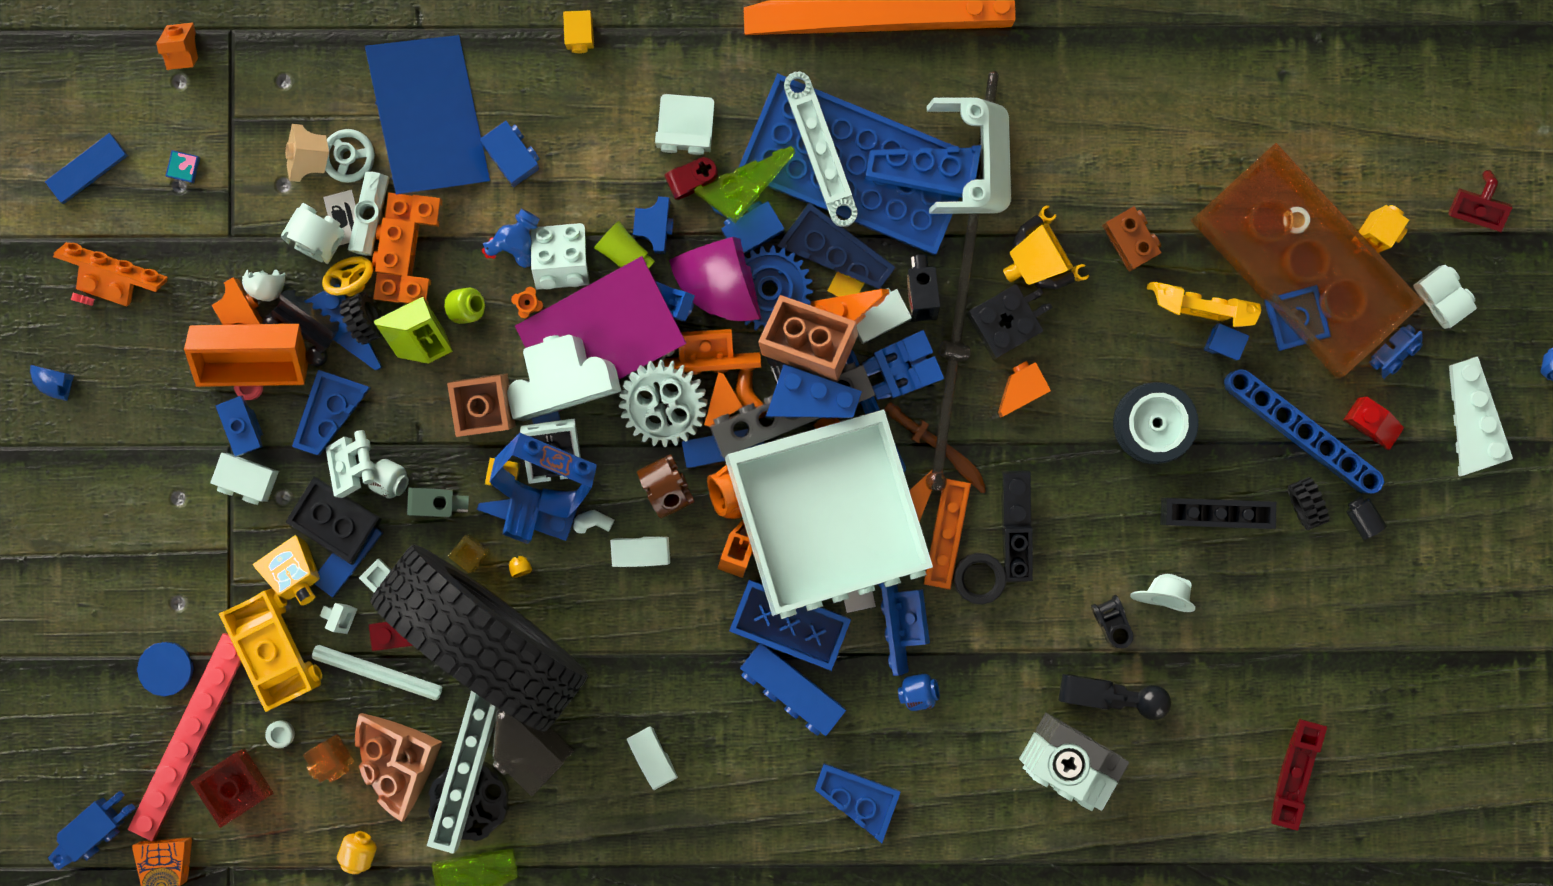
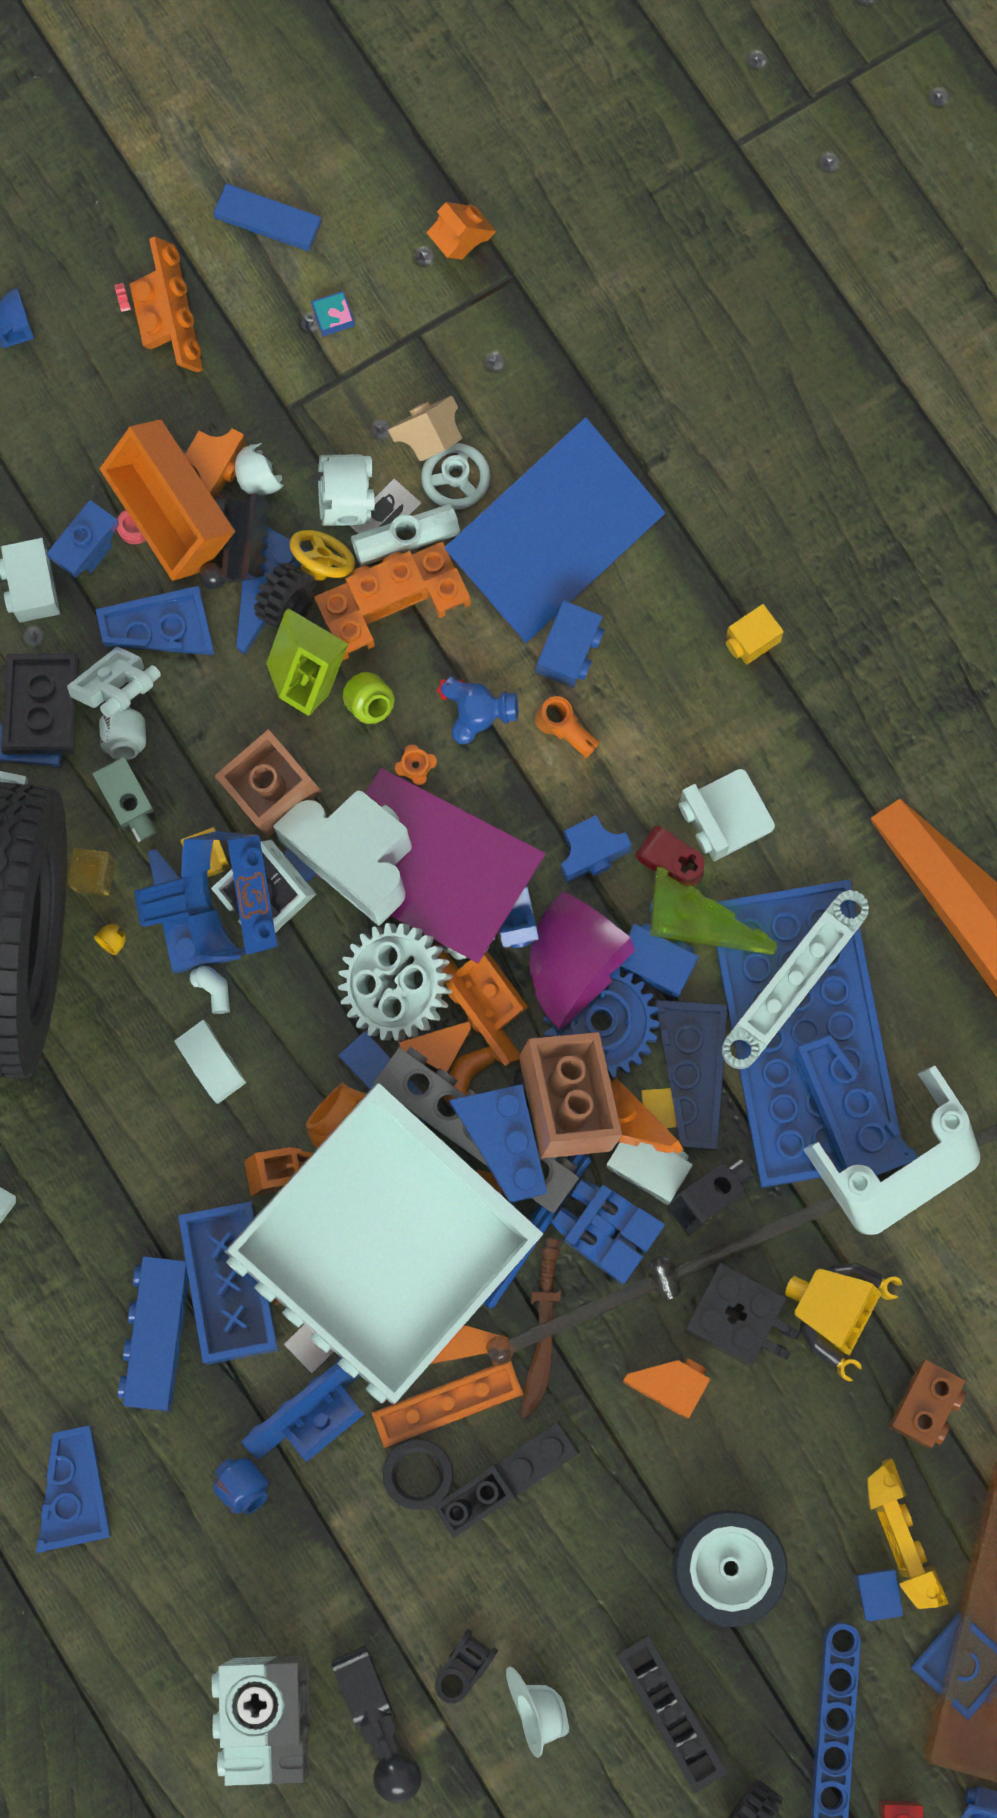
camera: 60 degrees right, 10 degrees down
light aqua bracket [531,223,590,290] -> none
lime plant [594,221,655,268] -> none
reddish brown brick [637,454,695,519] -> none
none -> orange pin [534,696,601,759]

